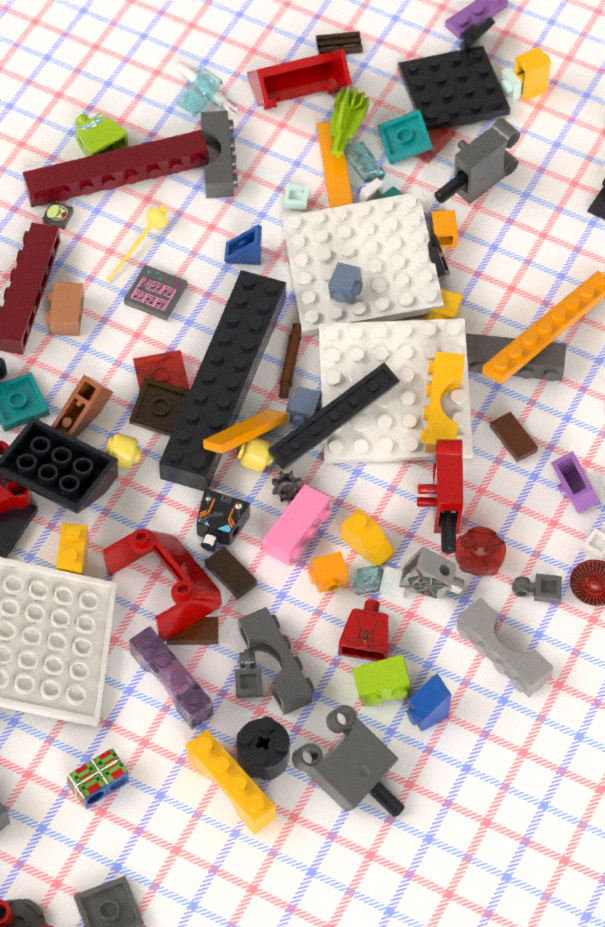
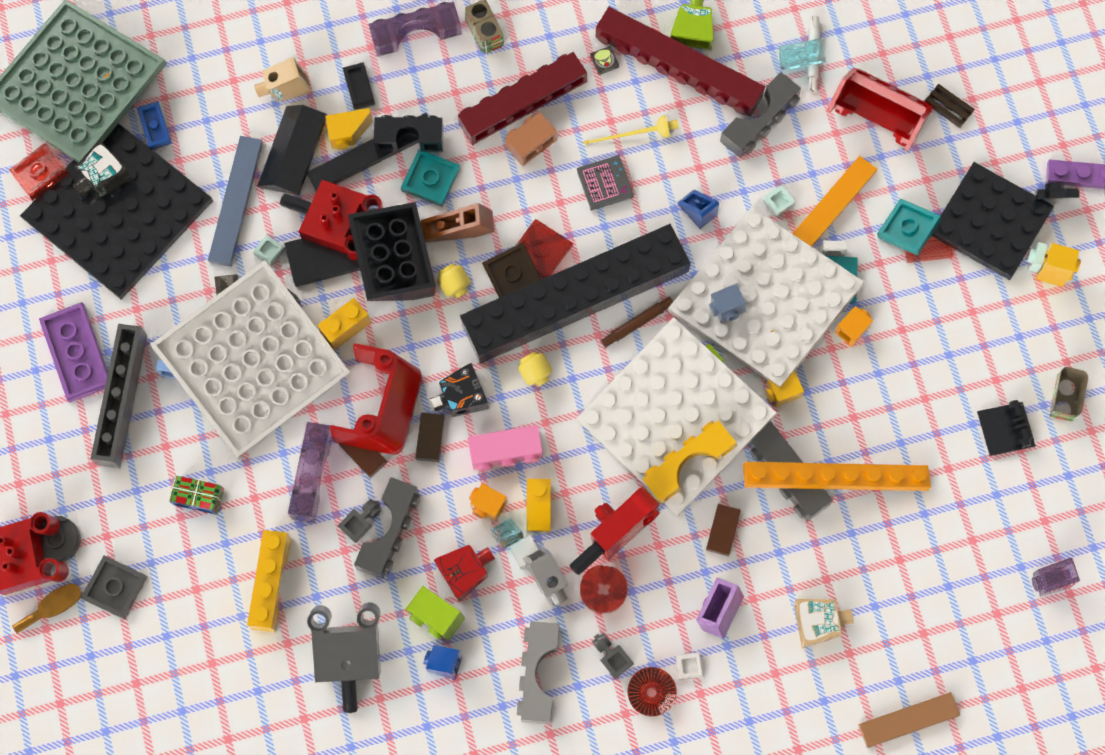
camera: 50 degrees right, 15 degrees up
light orange tile [203,409,288,454] -> none
black brick [236,716,290,780] -> none
black plate [268,362,400,471] -> none
black gear [272,470,301,502] -> none
sand blue brick [286,386,322,427] -> none
lime piece [330,86,370,158] -> none
clear light blue plate [343,142,386,183] -> none
black tile [428,234,450,278] -> none
dark grey piece [434,118,521,204] -> none

